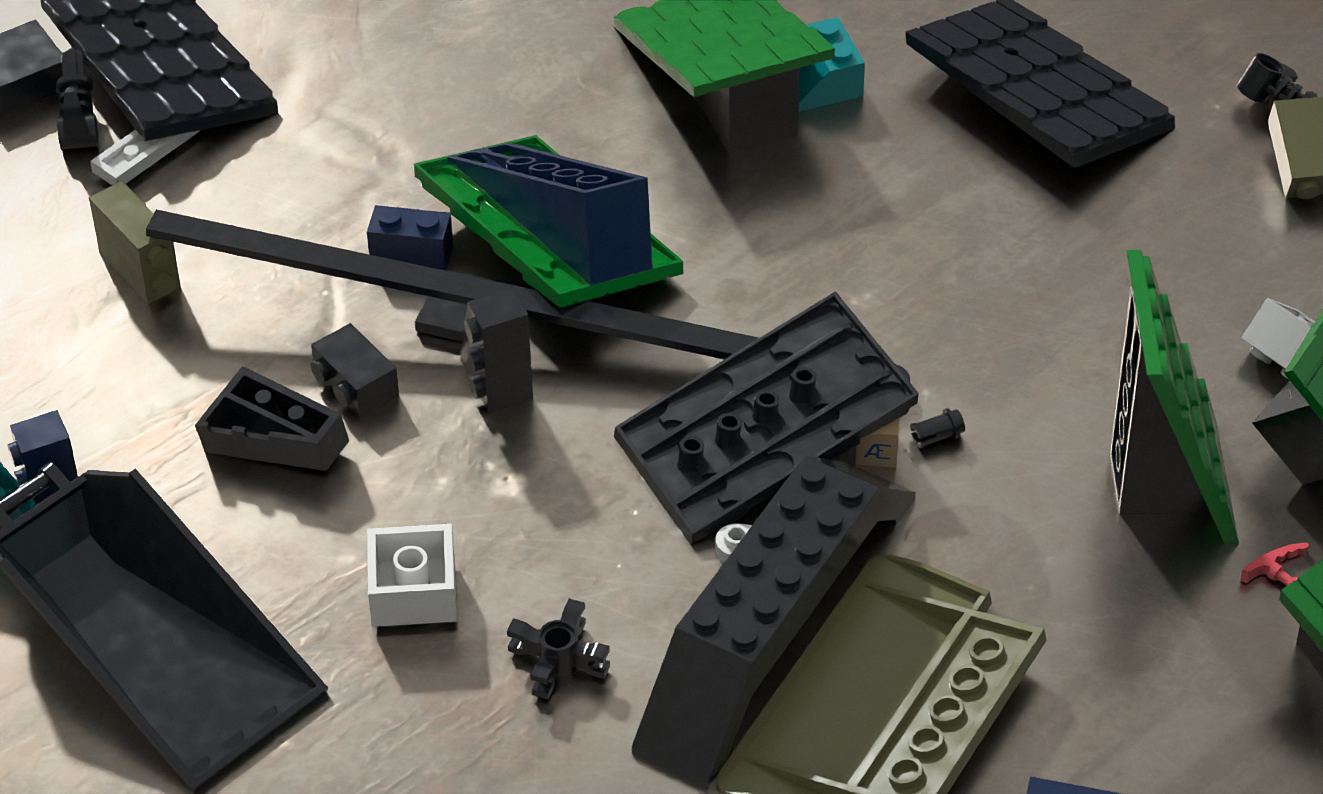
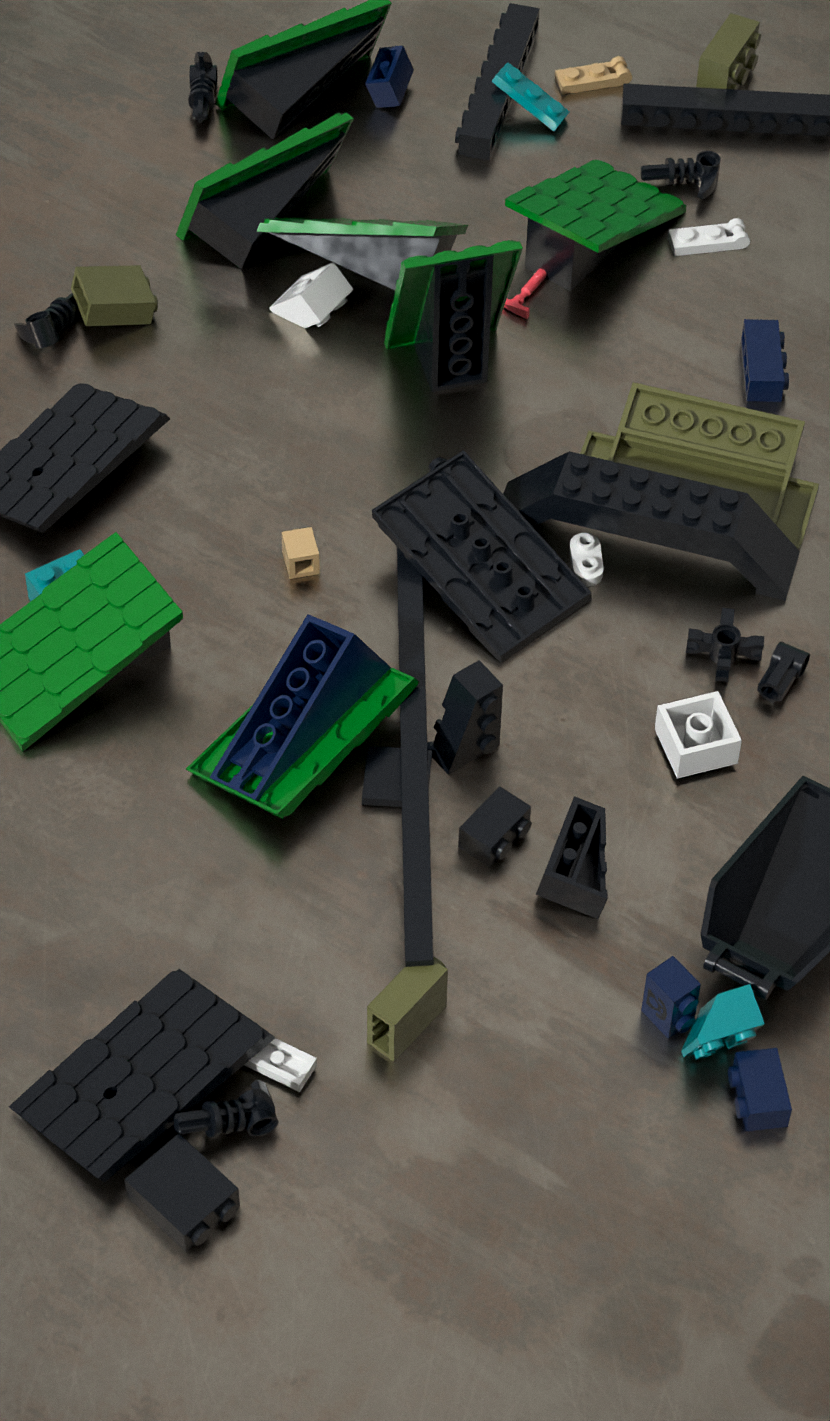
camera: 105 degrees left, 5 degrees up
dark blue brick [367,205,453,270] -> none
none -> tan brick [282,527,320,579]
none -> black piece [757,641,810,703]

